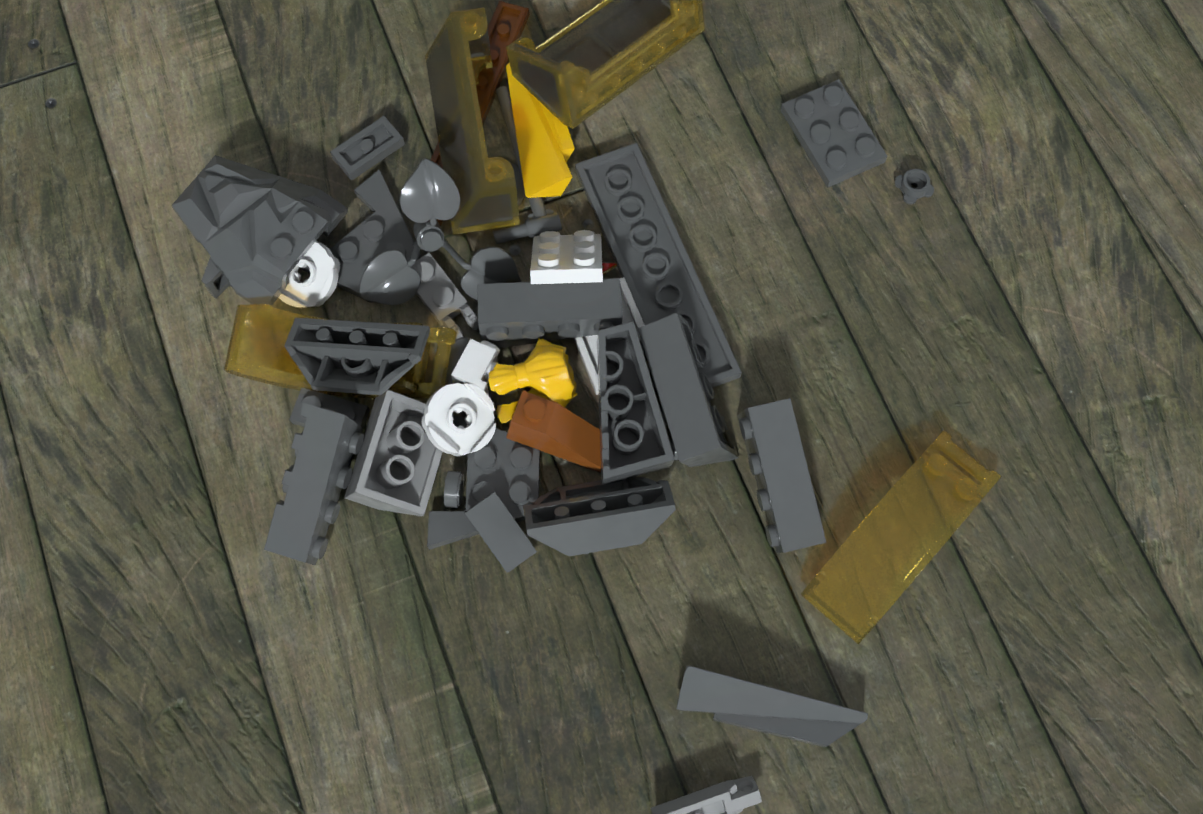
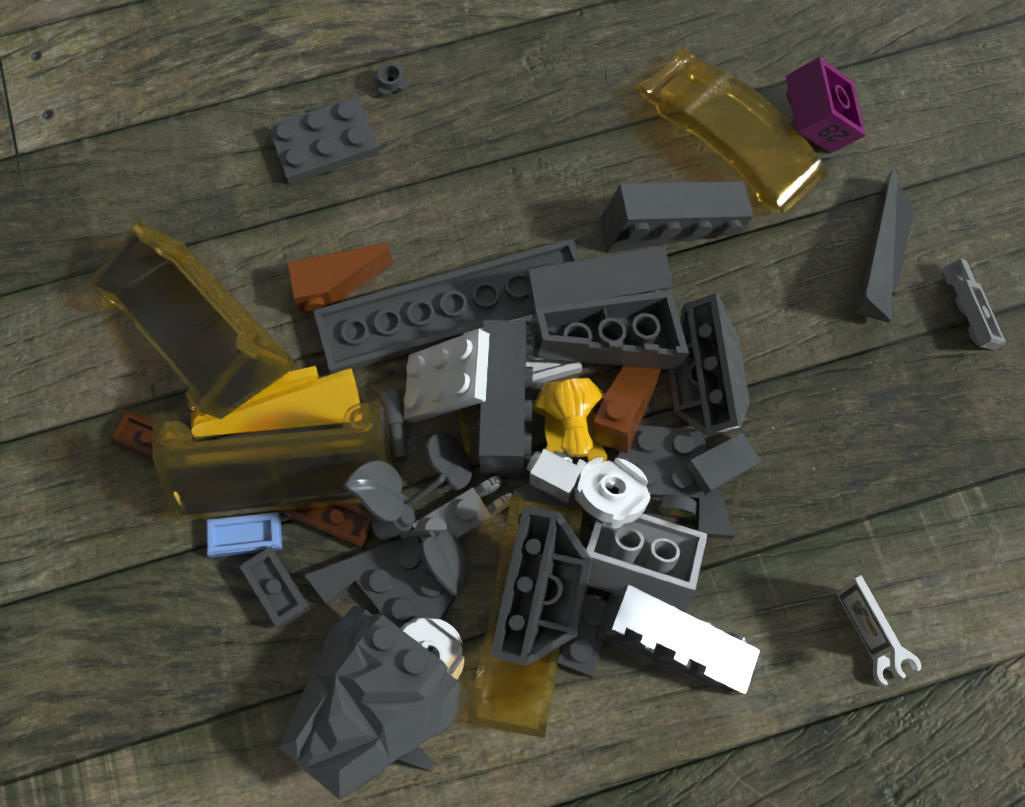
camera: 85 degrees left, 0 degrees up
none -> light blue tile [206,512,282,558]
none -> dark orange slope [288,242,393,313]
none -> magenta brick [785,57,866,153]
none -> white flag [836,575,921,687]

